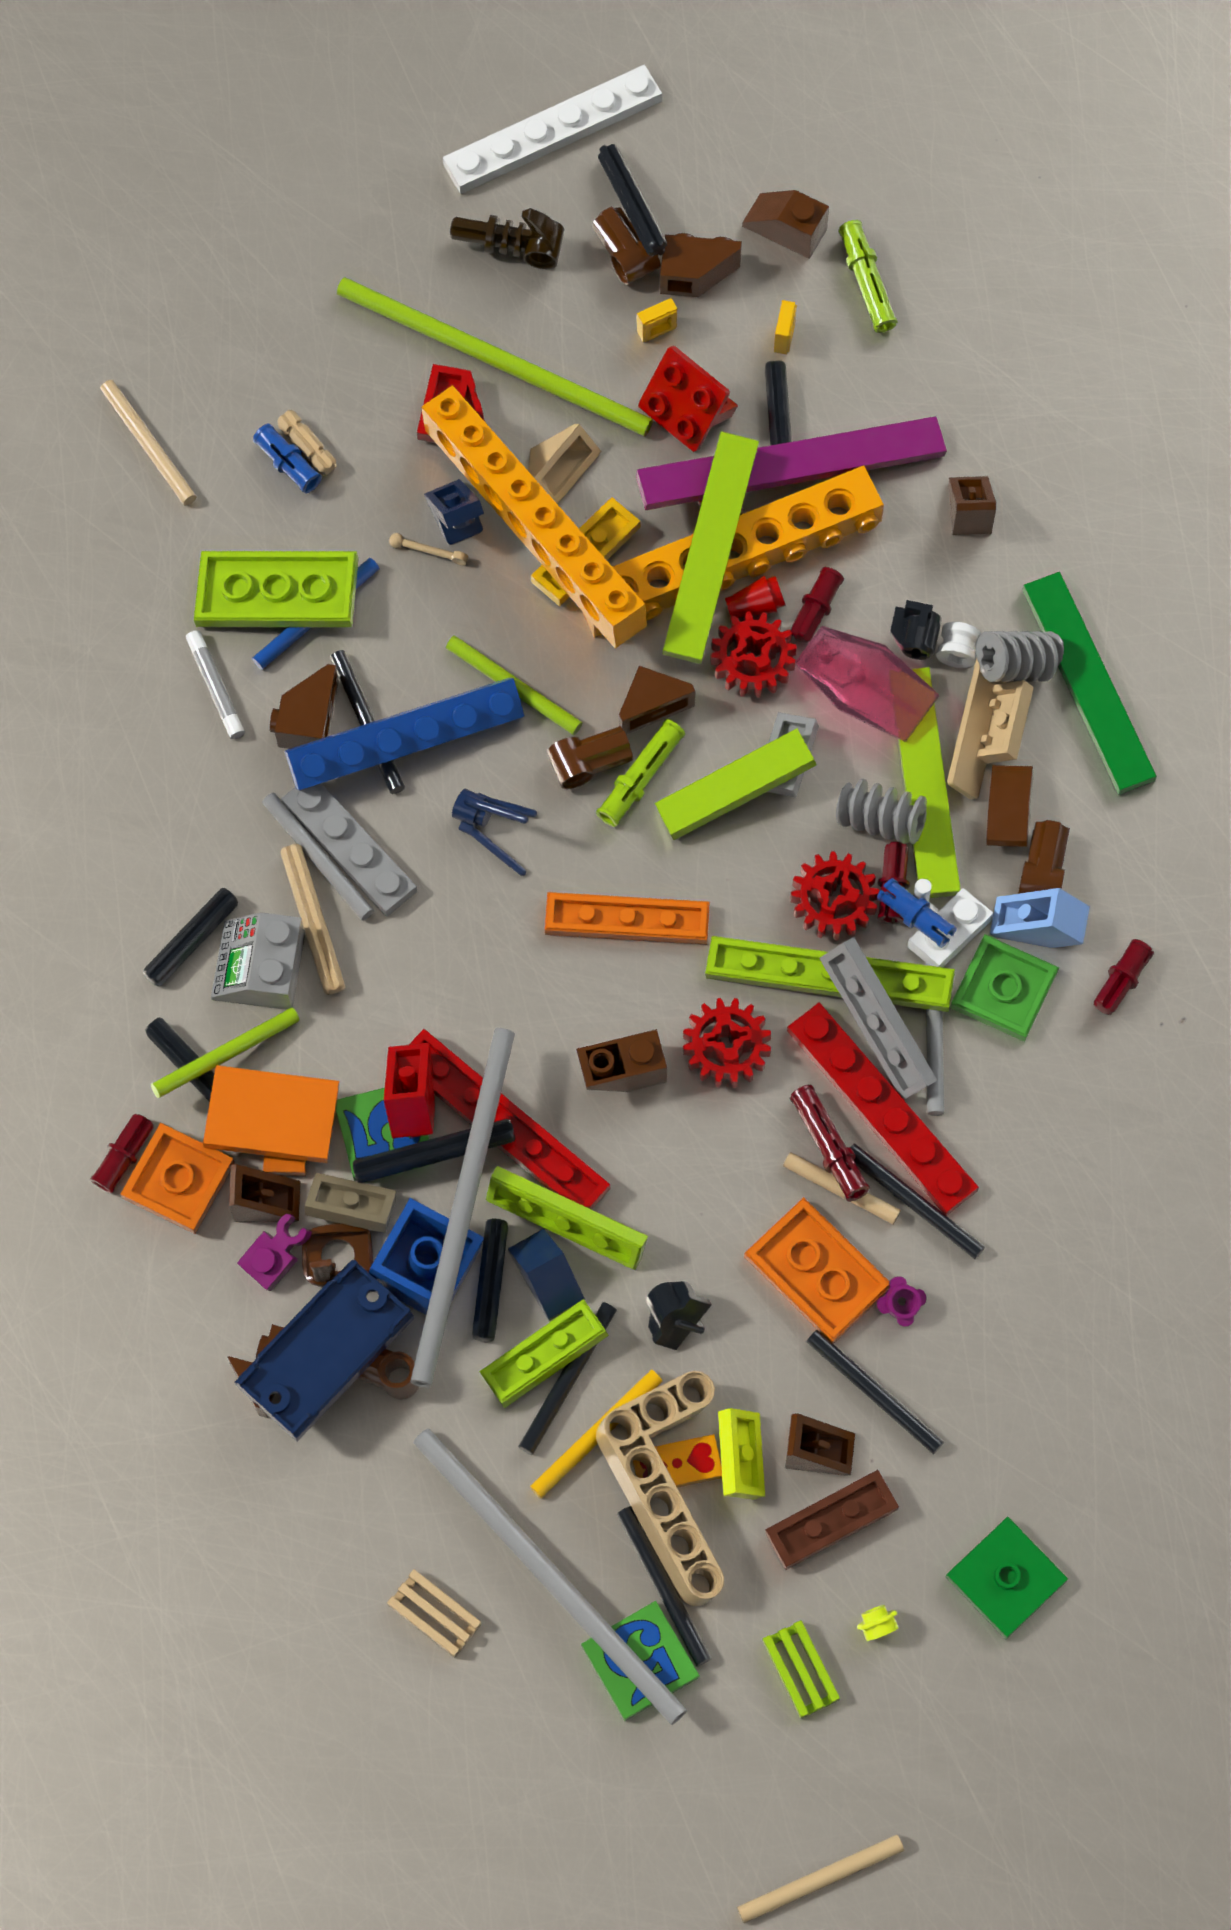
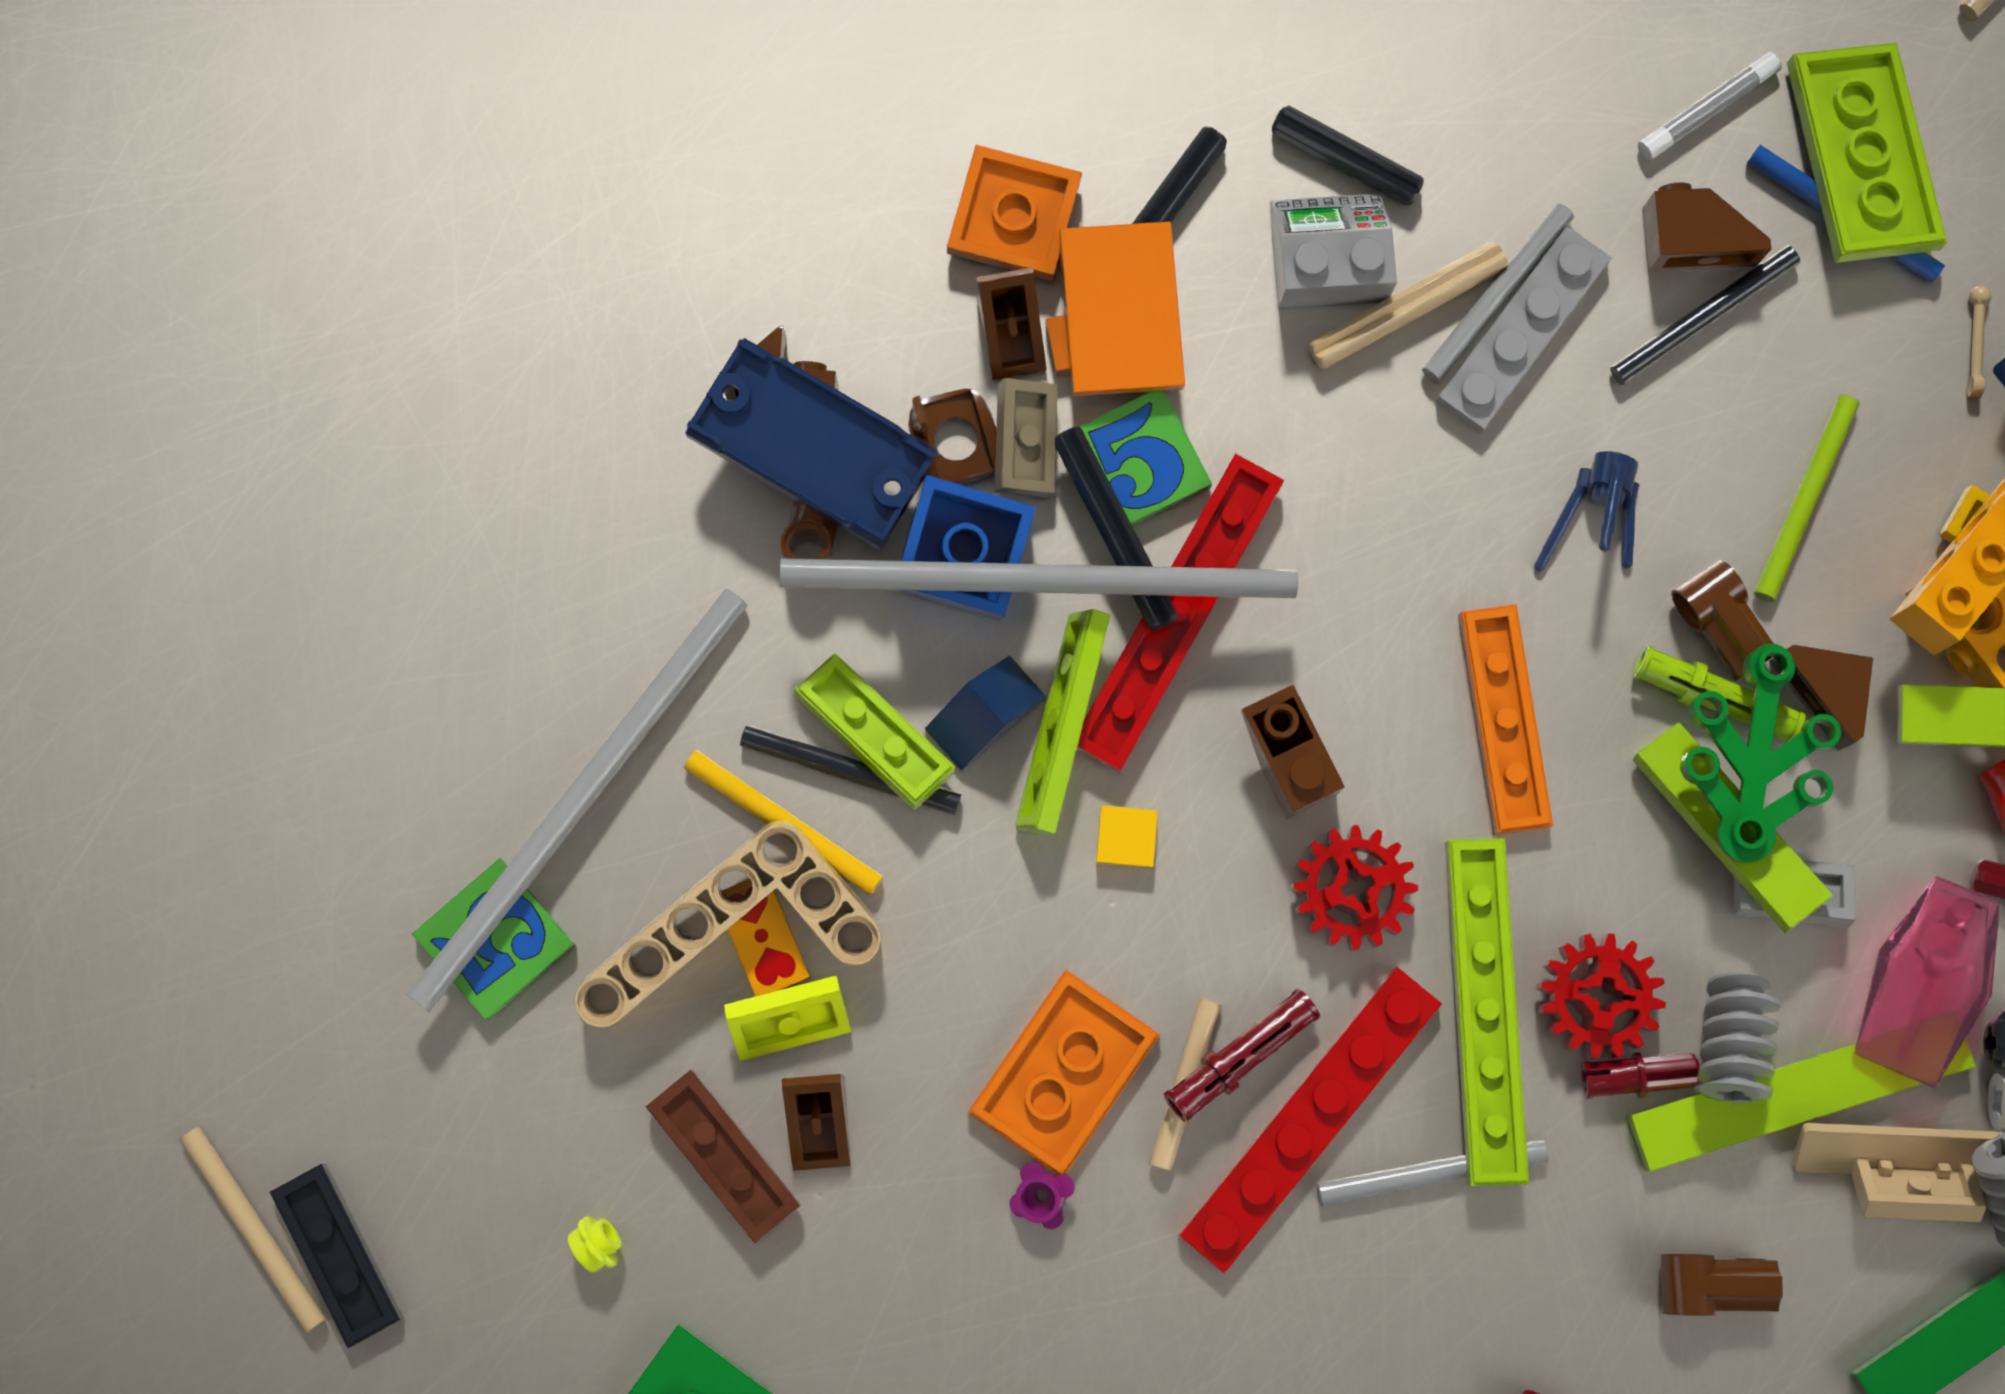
camera: 75 degrees right, 10 degrees up
dark red axle [89,1114,154,1194] -> none
lime bar [151,1007,300,1098] -> none
magenta plate [237,1214,311,1291] -> none
blue plate [284,678,525,790] -> none
red slope [384,1043,435,1138] -> none
tan tile [387,1569,482,1658] -> none
black axle [472,1218,508,1342] -> none
black bar [617,1506,712,1667] -> none
black piece [646,1281,712,1350] -> none
red gear [710,611,797,698] -> none
lime tile [762,1620,840,1719] -> none
black bar [806,1330,944,1455] -> none
light grey plate [819,937,937,1100] -> none
black bar [851,1143,985,1259] -> none
blue pin [877,878,957,948] -> none
white plate [908,879,993,967] -> none
bright green tile [950,934,1059,1042] -> none
reddish brown slope [986,765,1033,847] -> none
light blue slope [990,888,1090,948] -> none
none -> black tile [270,1164,404,1348]
none -> yellow tile [1096,805,1158,869]
none -> green plant [1680,644,1841,863]

